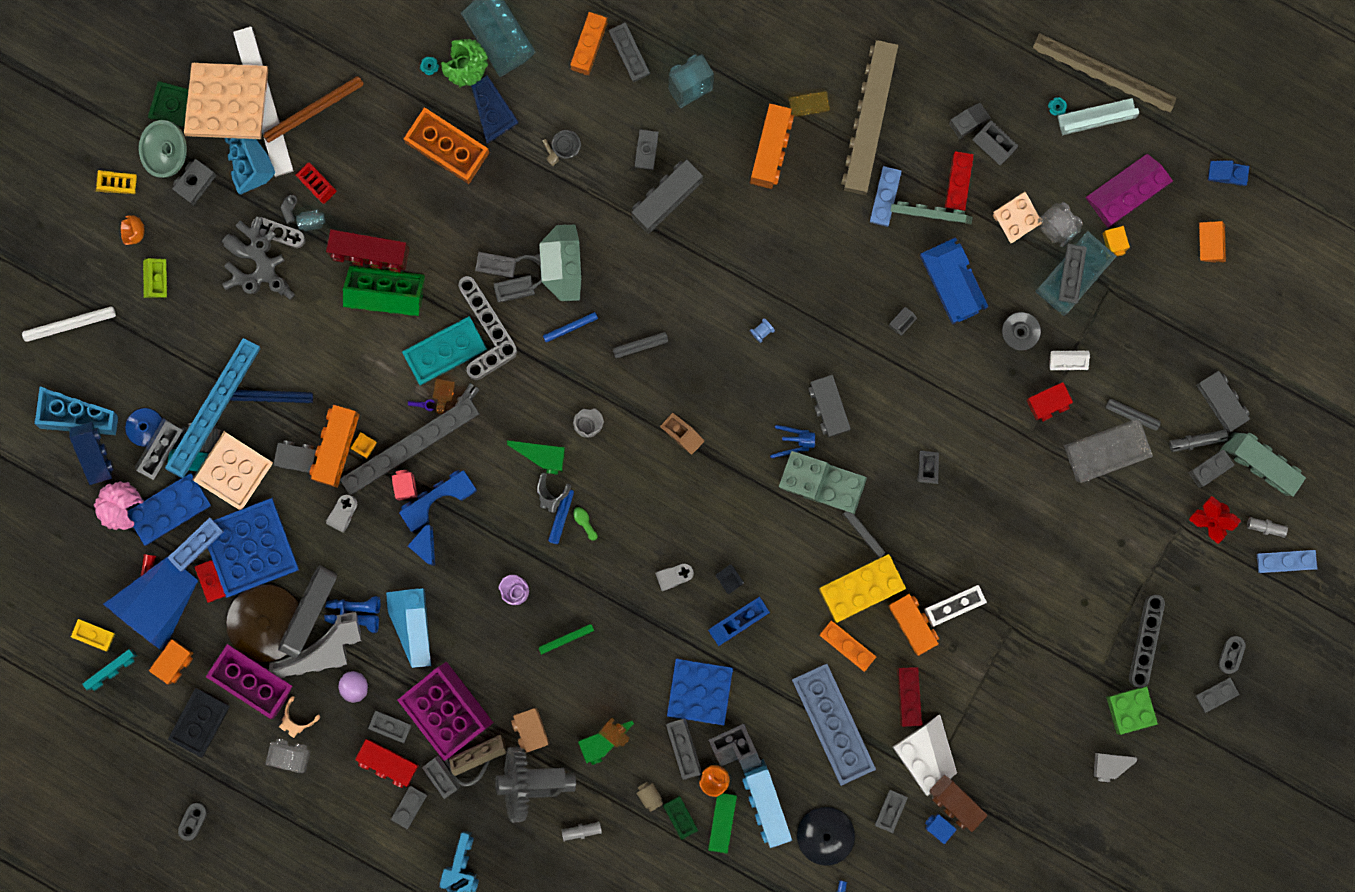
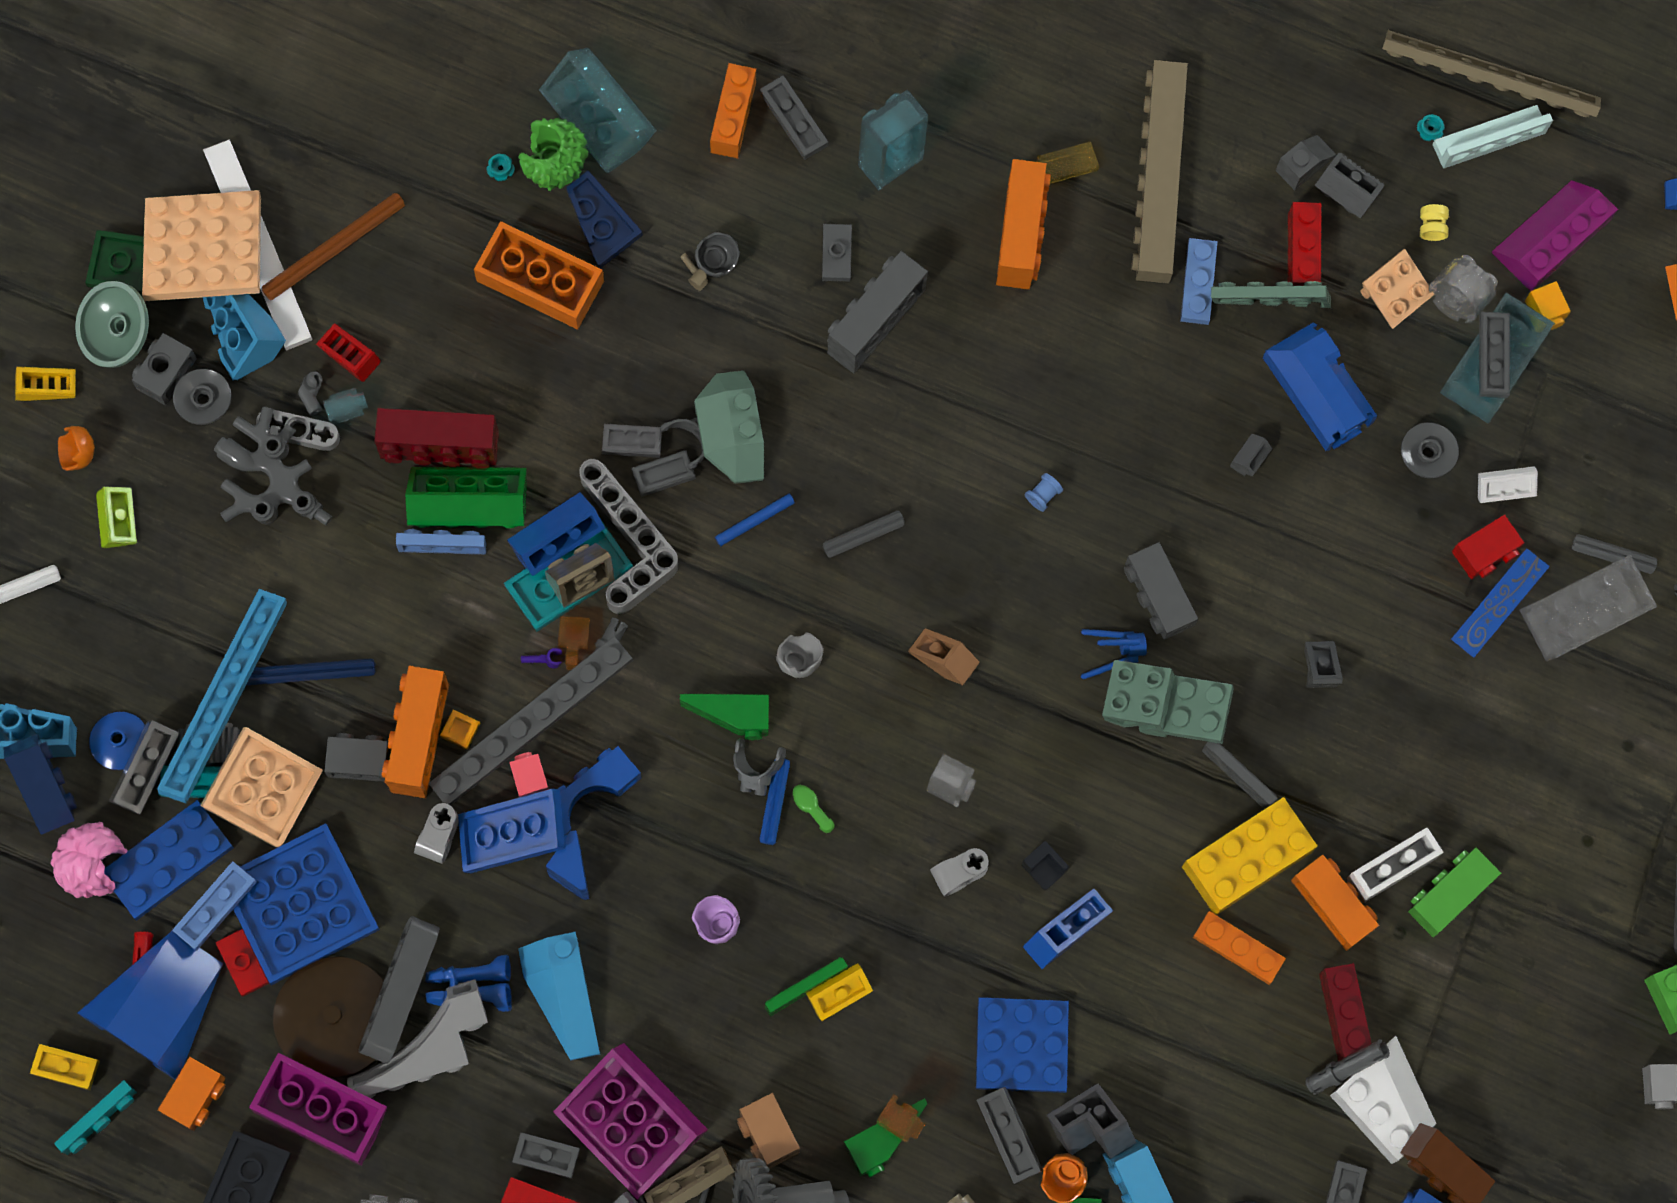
camera: 10 degrees left, 10 degrees down
light nougat helmet [279,696,320,738] -> none
lavender hair [338,671,368,703] -> none
sand blue plate [792,664,876,786] -> none
none -> dark grey dish [173,369,231,425]
none -> medium blue plate [396,529,487,554]
none -> blue plate [458,789,565,873]
none -> blue brick [507,492,605,576]
none -> dark tan slope [545,543,615,608]
none -> yellow plate [806,963,873,1021]
none -> clear brick [927,754,977,807]
none -> dark grey pin [1306,1039,1390,1095]
none -> bright green brick [1408,848,1501,937]
none -> light yellow wheel [1420,204,1449,241]
none -> blue slope [1451,548,1550,658]

